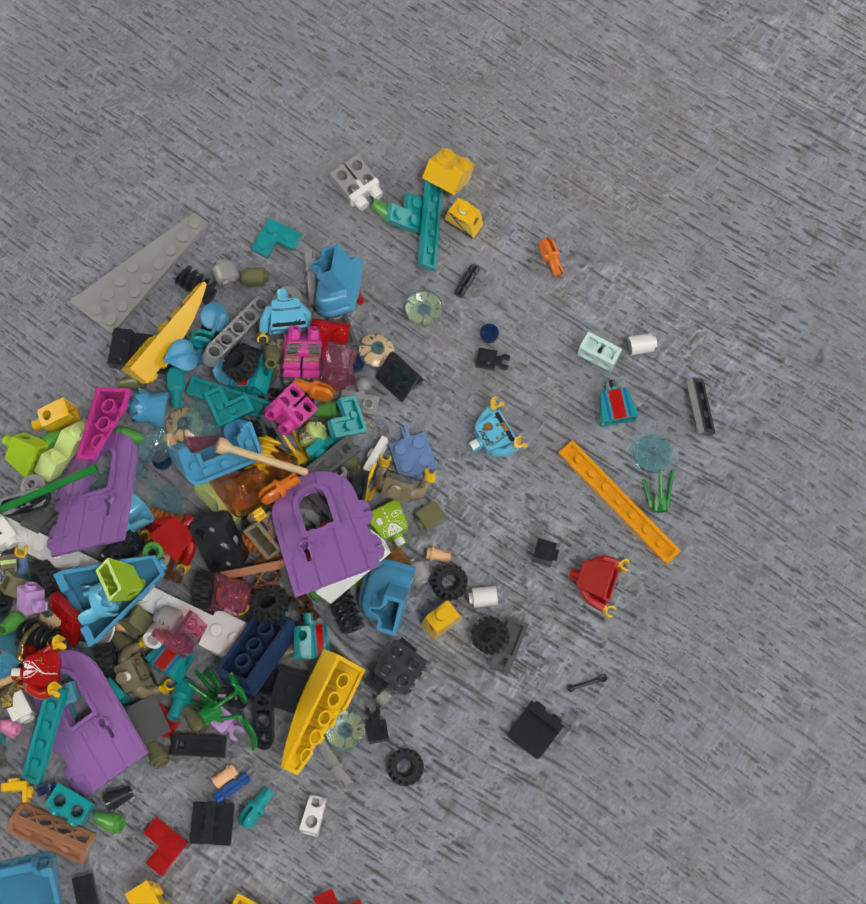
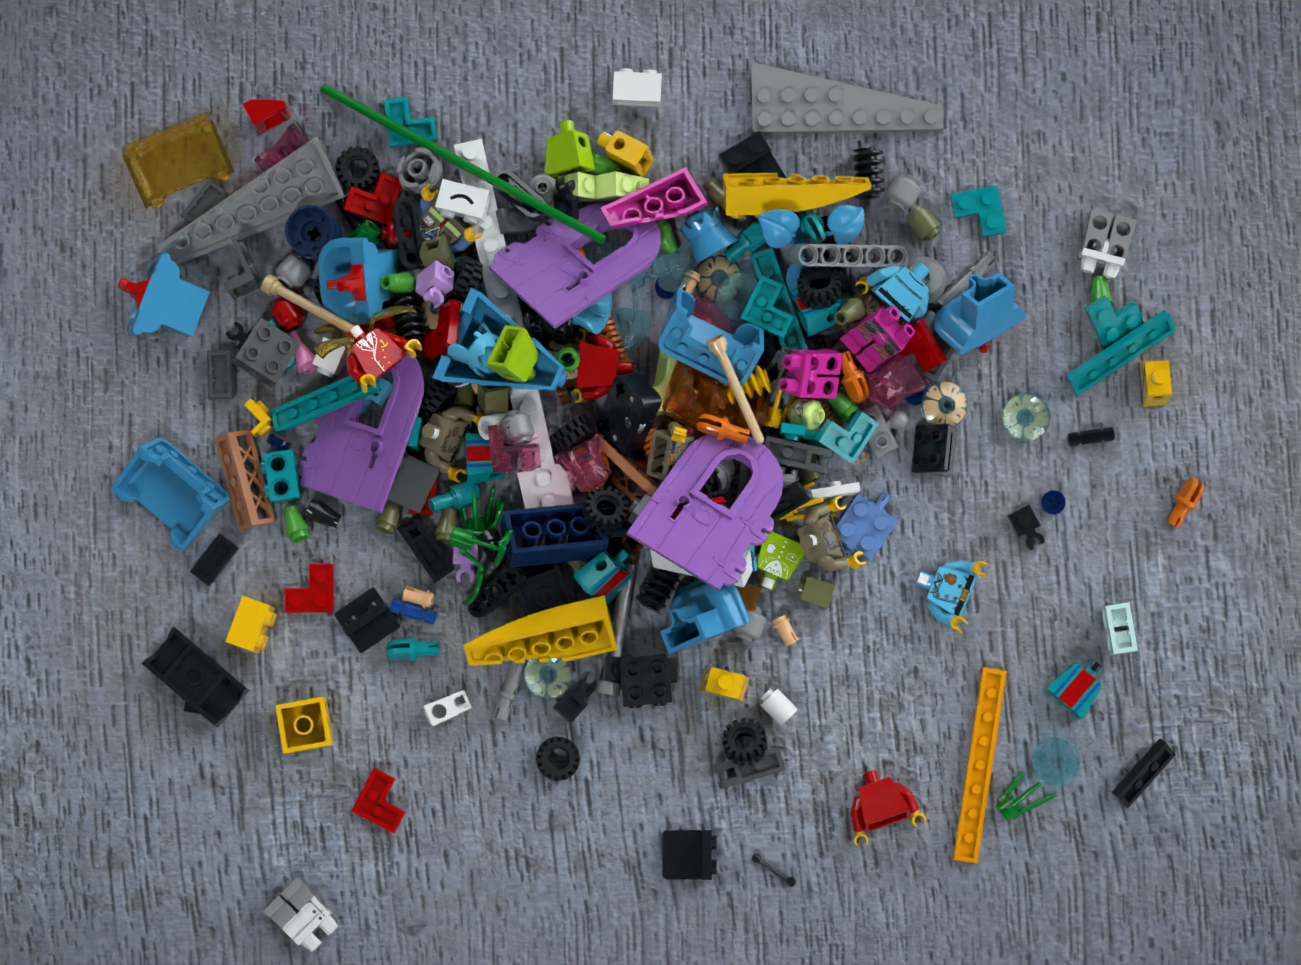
camera: 50 degrees right, 10 degrees up
yellow brick [422,148,475,195] -> none
black tyre [432,563,468,601] -> none
black brick [532,538,559,567] -> none
white brick [628,333,657,355] -> none
none -> black plate [553,177,579,220]
none -> white brick [613,68,662,107]

